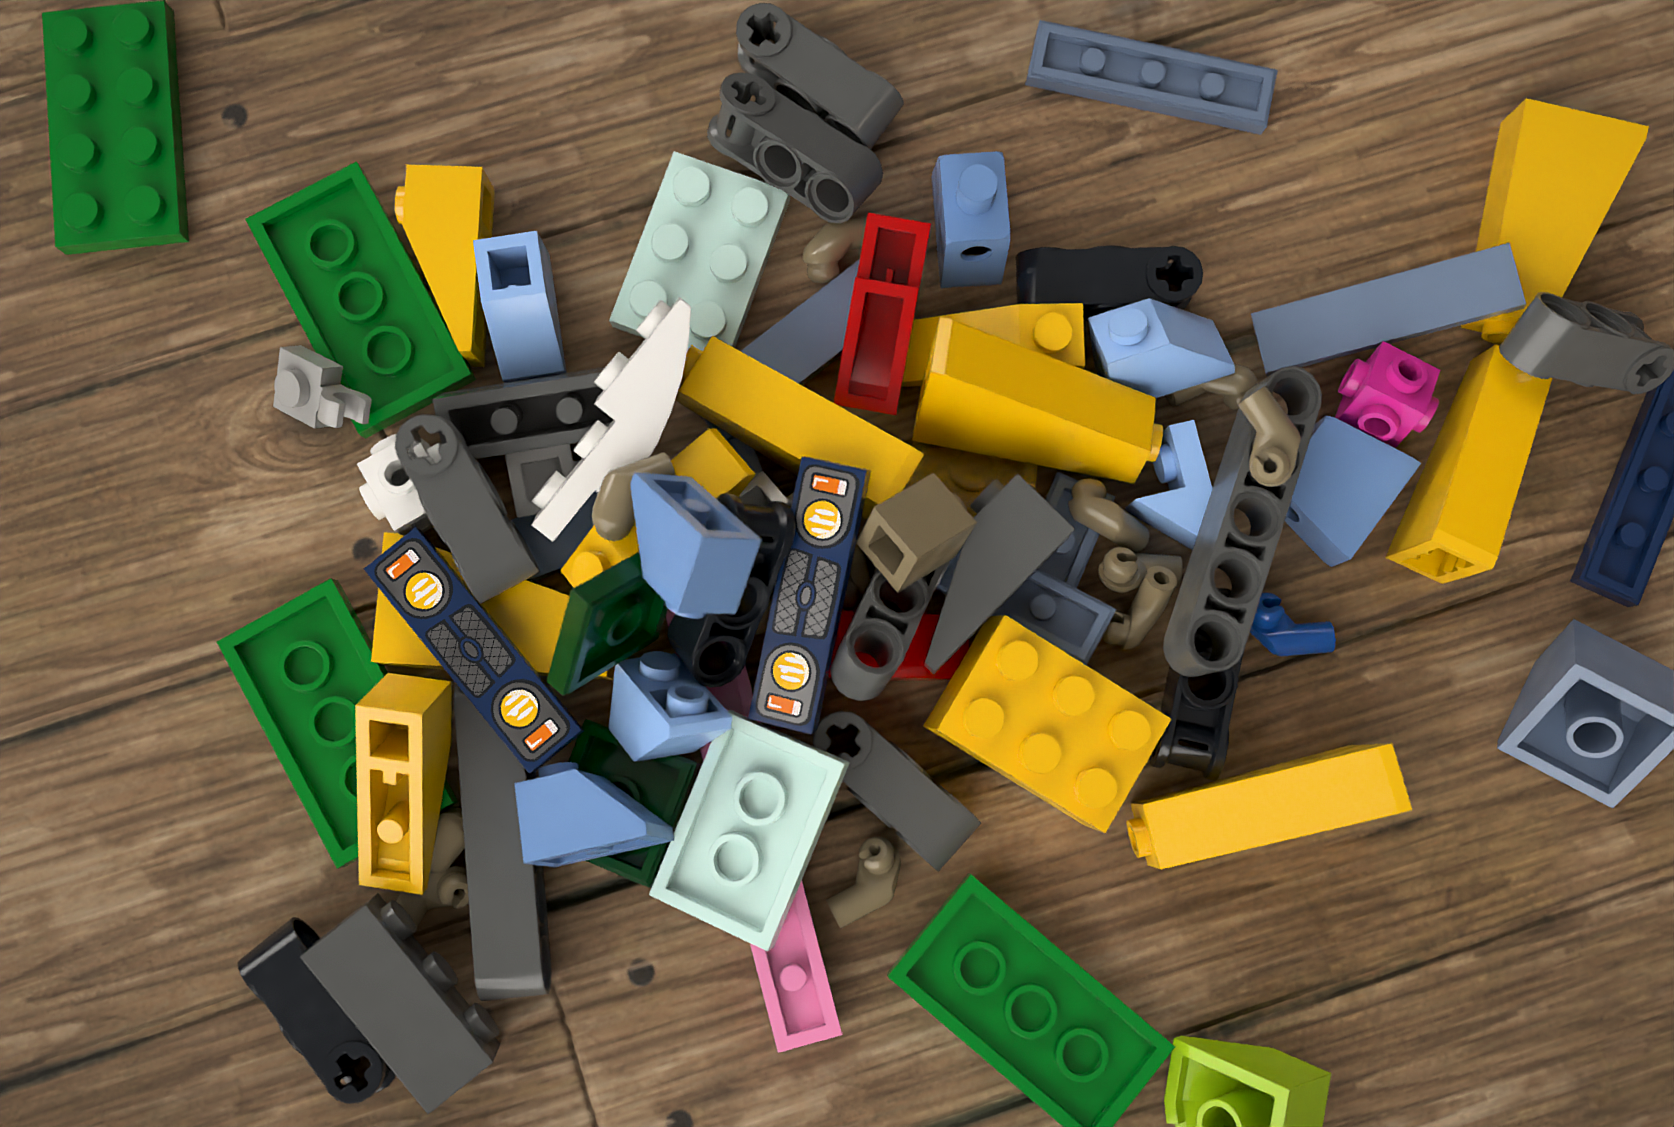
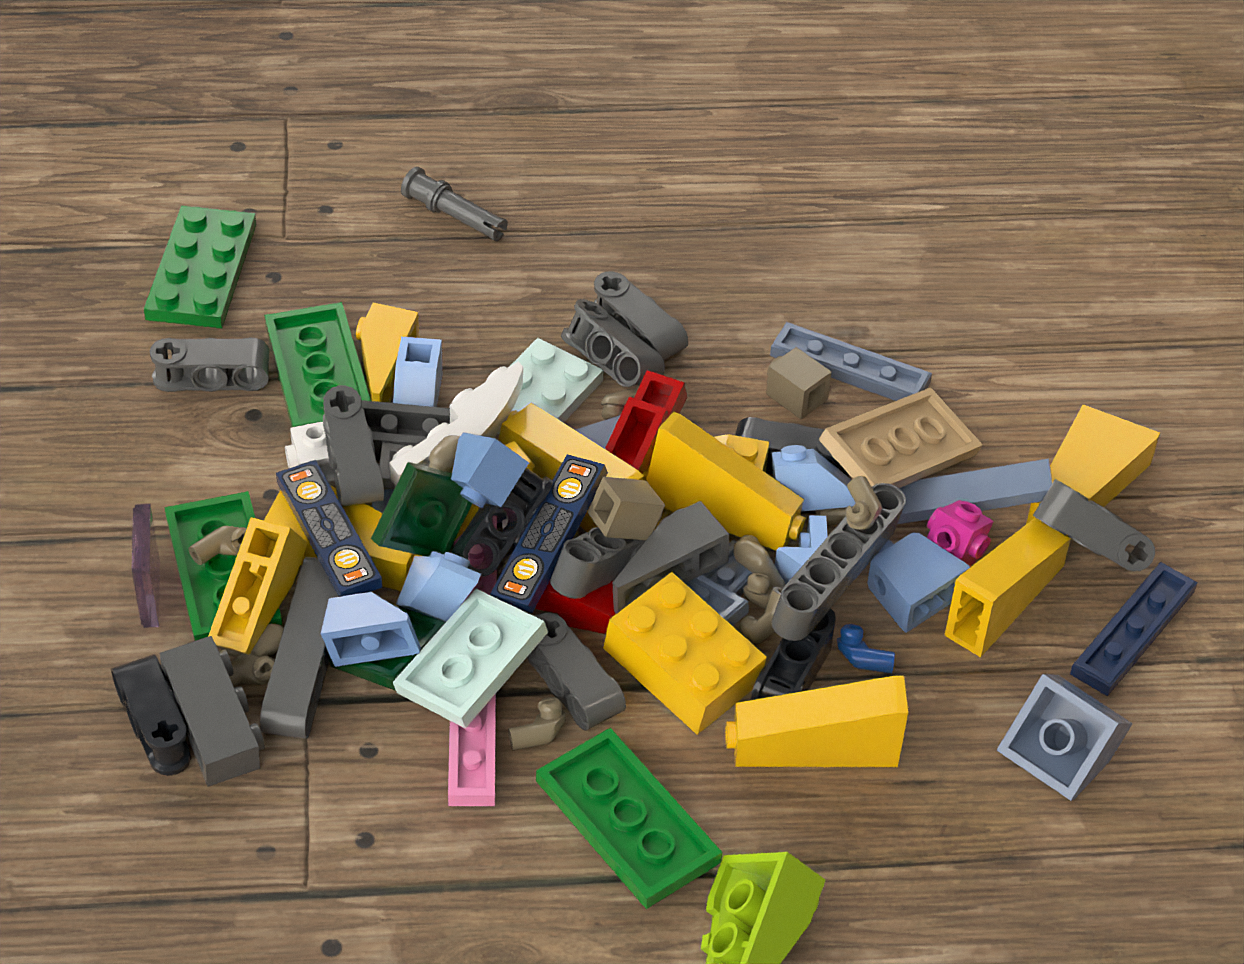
camera: 15 degrees right, 35 degrees down
light grey plate [273,345,372,429] -> none
medium blue torso [931,151,1010,288] -> none
none -> tile [132,504,160,628]
none -> dark grey piece [150,337,269,392]
none -> dark tan arm [188,526,247,565]
none -> dark tan brick [766,347,832,419]
none -> tan plate [819,387,983,488]

